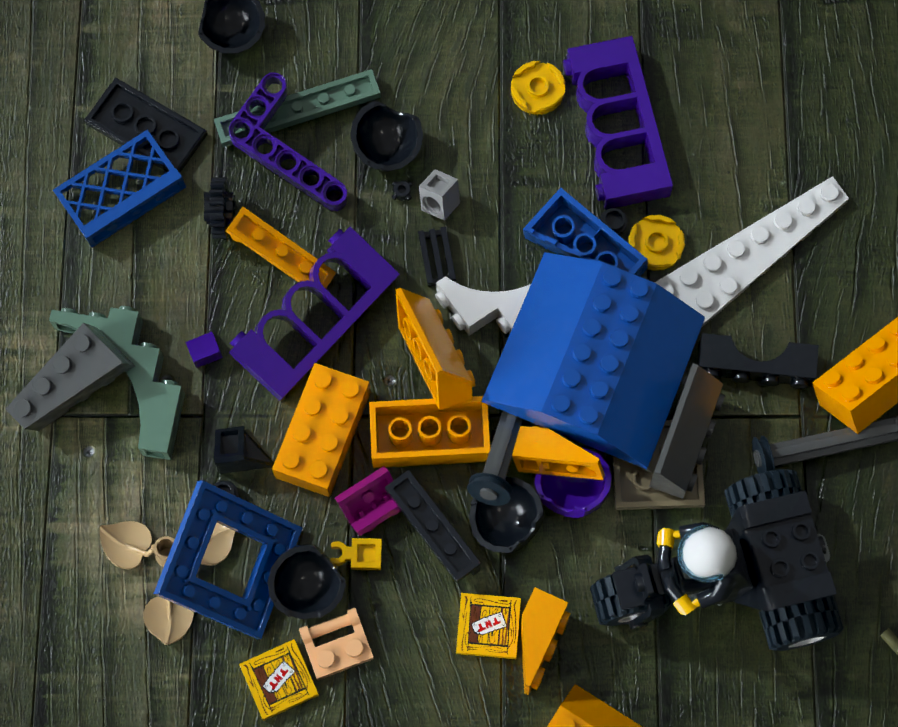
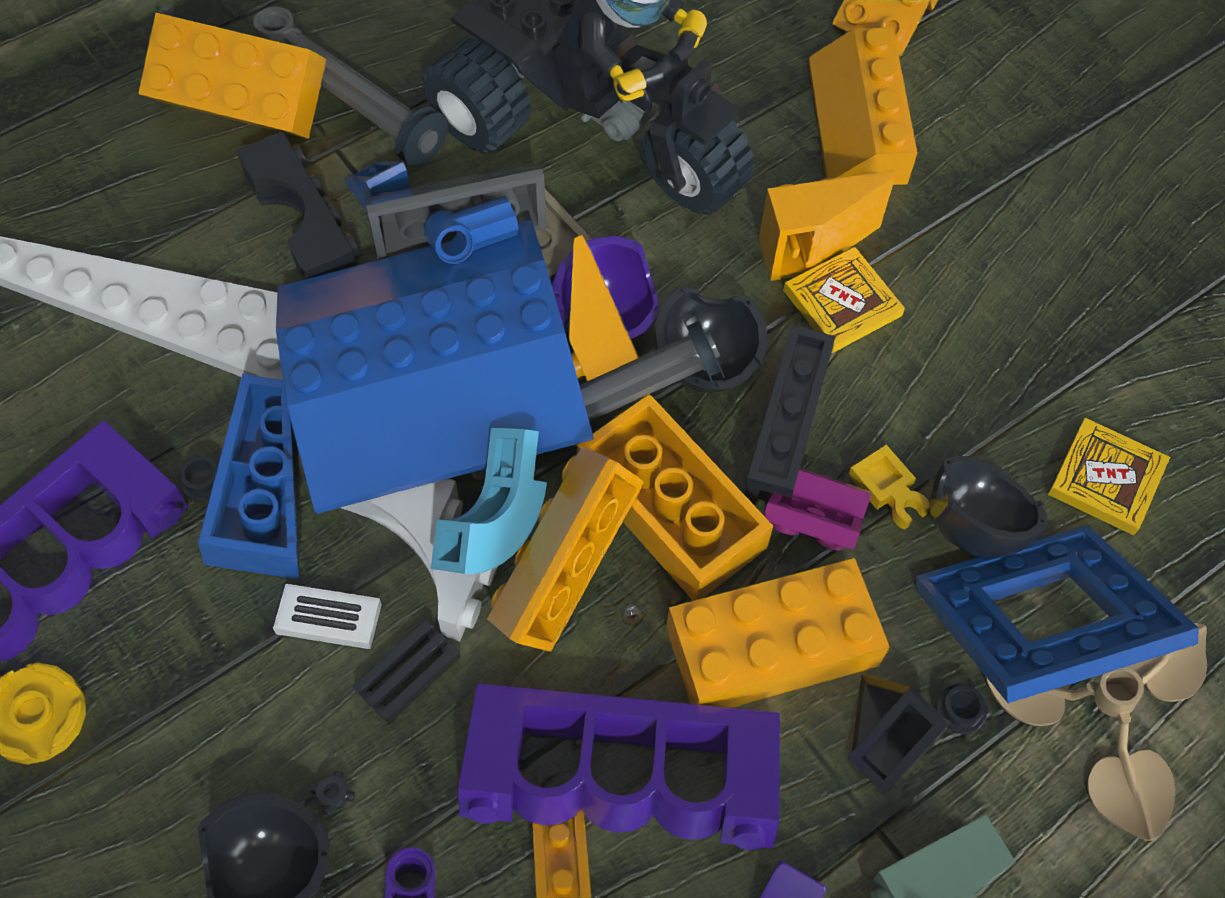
camera: 130 degrees left, 10 degrees down
light nougat plate [299,608,374,681] -> none
light grey brick [419,169,460,221] -> none
yellow tile [628,215,685,271] -> none
none -> white tile [273,584,382,649]
none -> blue slope [344,161,410,210]
none -> blue piece [424,196,519,264]
none -> medium azure arch [431,428,547,574]

